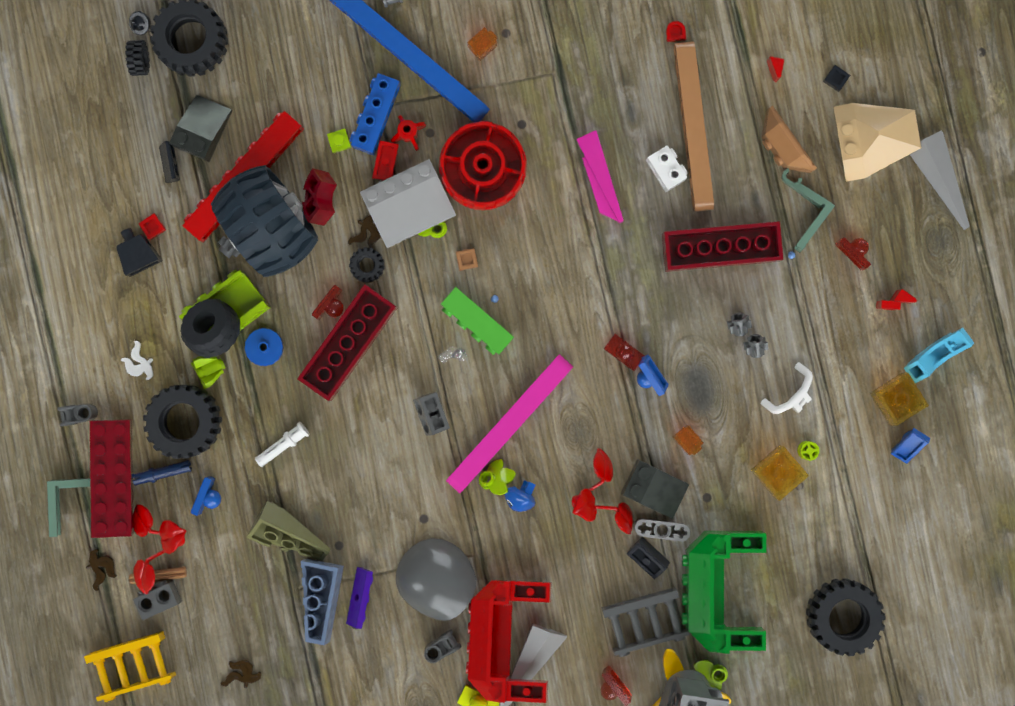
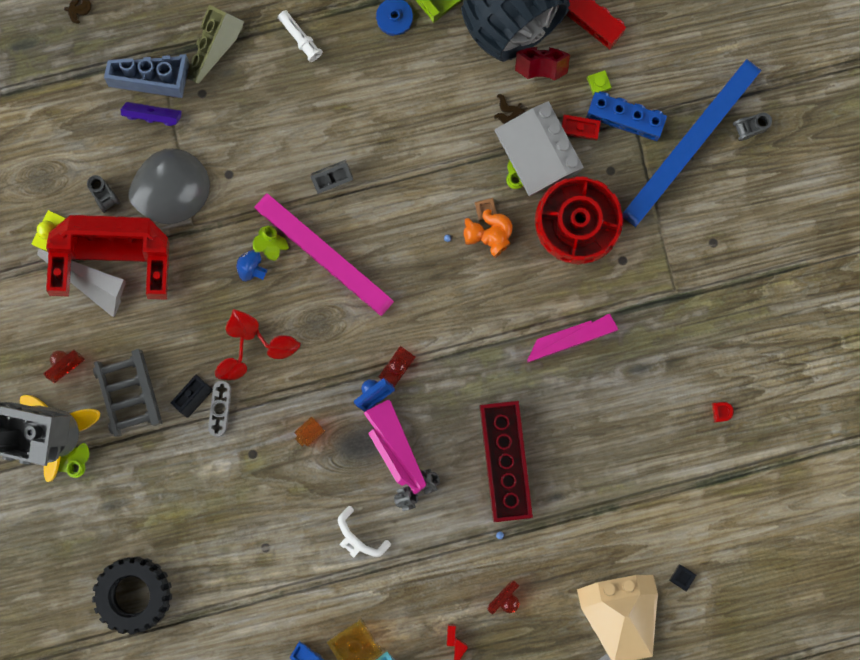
camera: 90 degrees right, 5 degrees down
dark red brick [297,284,398,401] -> none
clear red tile [312,285,344,320] -> none
black tyre [349,247,385,283] -> none
red brick [391,115,426,151] -> none
clear arm [438,347,467,364] -> none
bright green brick [441,287,514,355] -> none
clear orange brick [467,27,497,61] -> none
pearl dark grey slope [621,459,689,519] -> none
white brick [646,146,688,192] -> none
medium nougat beam [674,41,714,212] -> none
green wedge [682,531,766,654] -> none
clear yellow brick [751,445,809,501] -> none
medium nougat wedge [762,106,817,173] -> none
red slope [767,56,784,82] -> none
sand green hinge [781,168,835,253] -> none
lime wheel [797,441,819,461] -> none
none -> dark pink wedge [364,400,426,494]
none -> orange animal [463,209,513,258]

